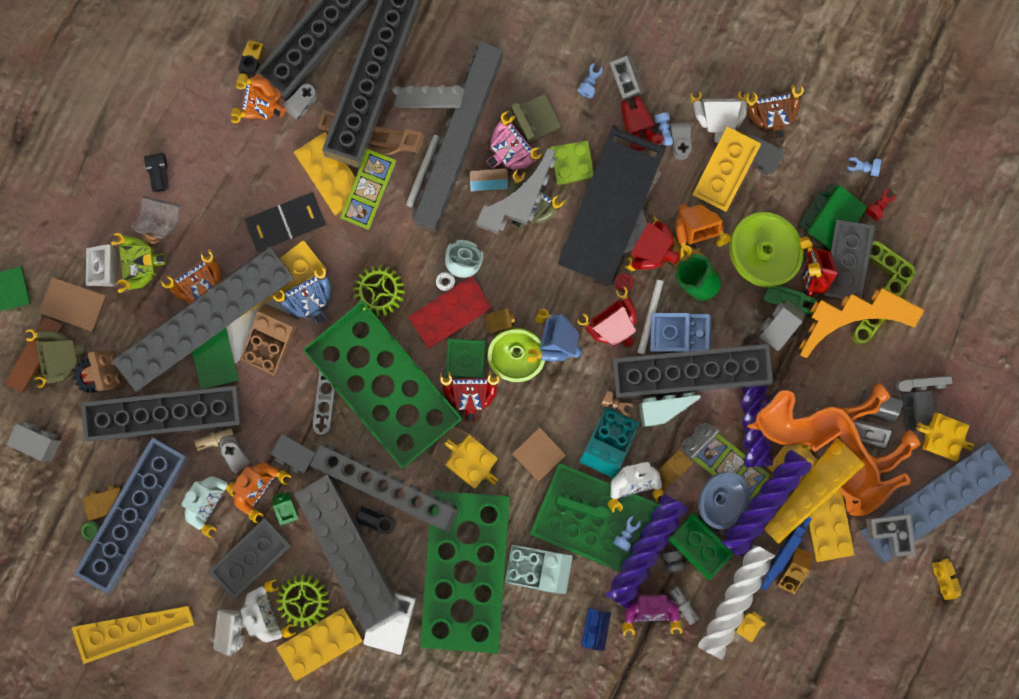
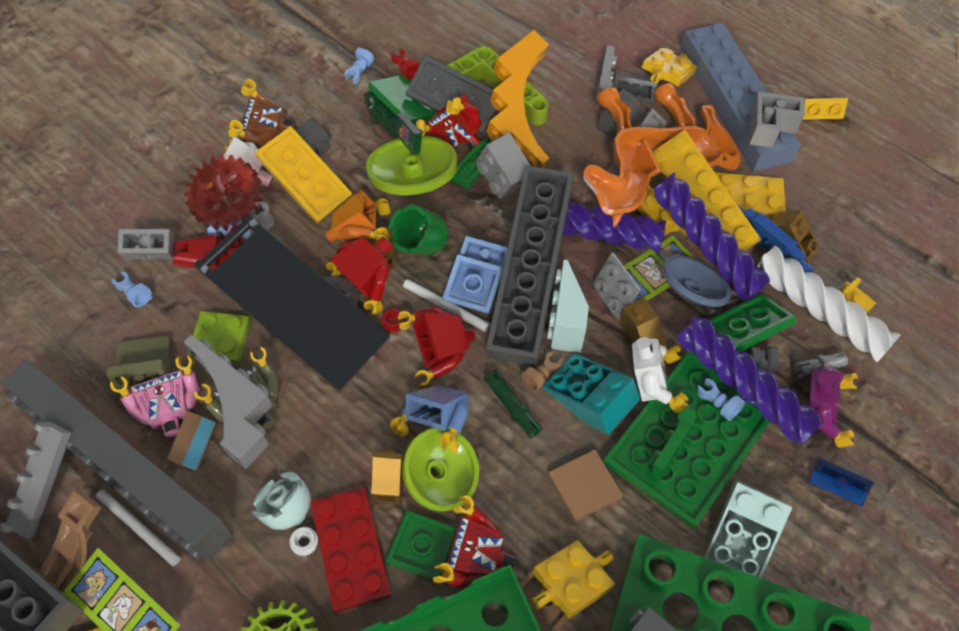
camera: 75 degrees left, 25 degrees down
none -> clear red gear [184,154,264,231]
none -> dark green tile [395,113,422,155]
none -> dark green pin [483,370,543,439]

